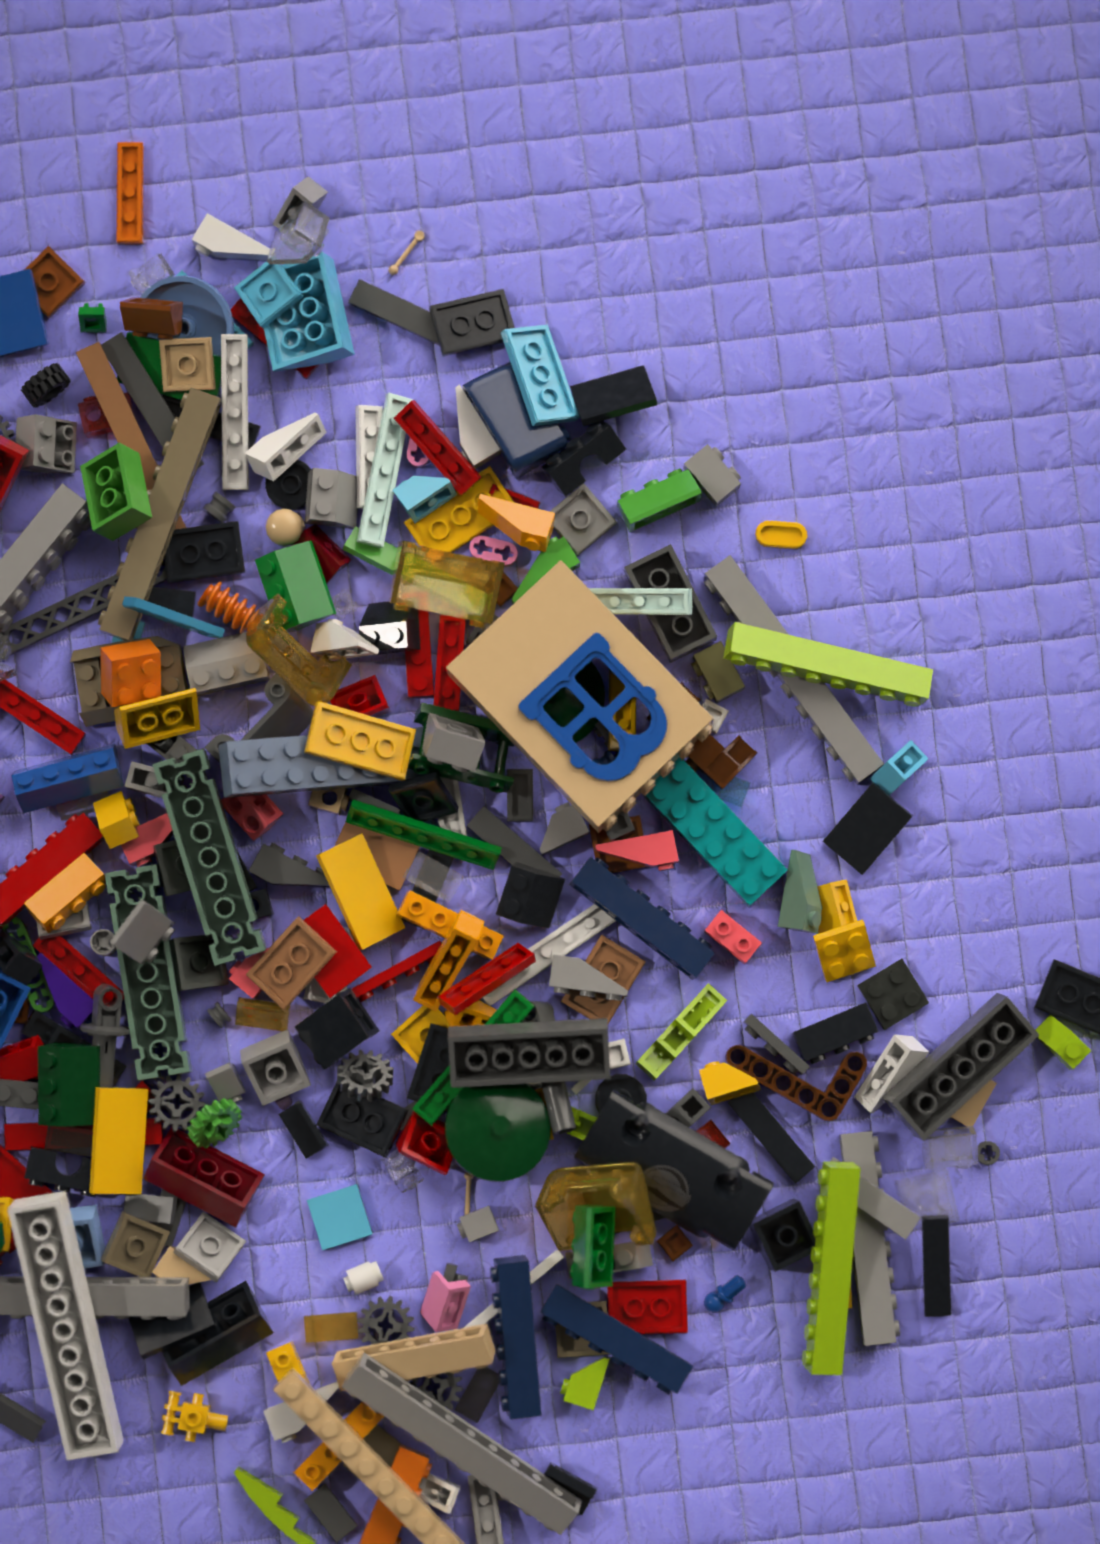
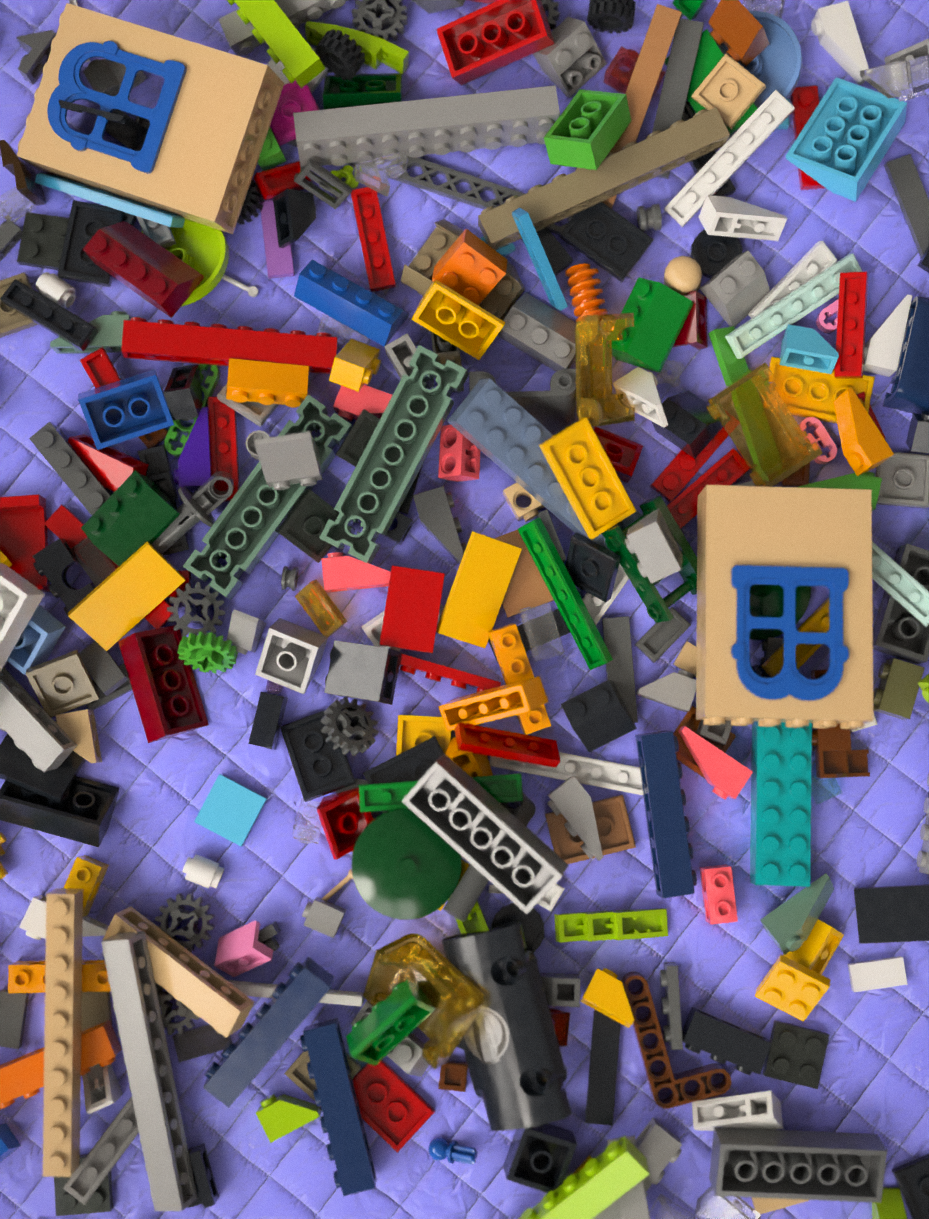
camera: 45 degrees right, 0 degrees up
light grey tile [173,1211,246,1283] -> none
medium azure tile [234,256,303,329] -> none
medium nougat tile [246,917,337,1010] -> none
clear yellow tile [304,1312,359,1343] -> none
none -> tan tile [673,641,697,678]
none -> white tile [847,956,908,992]

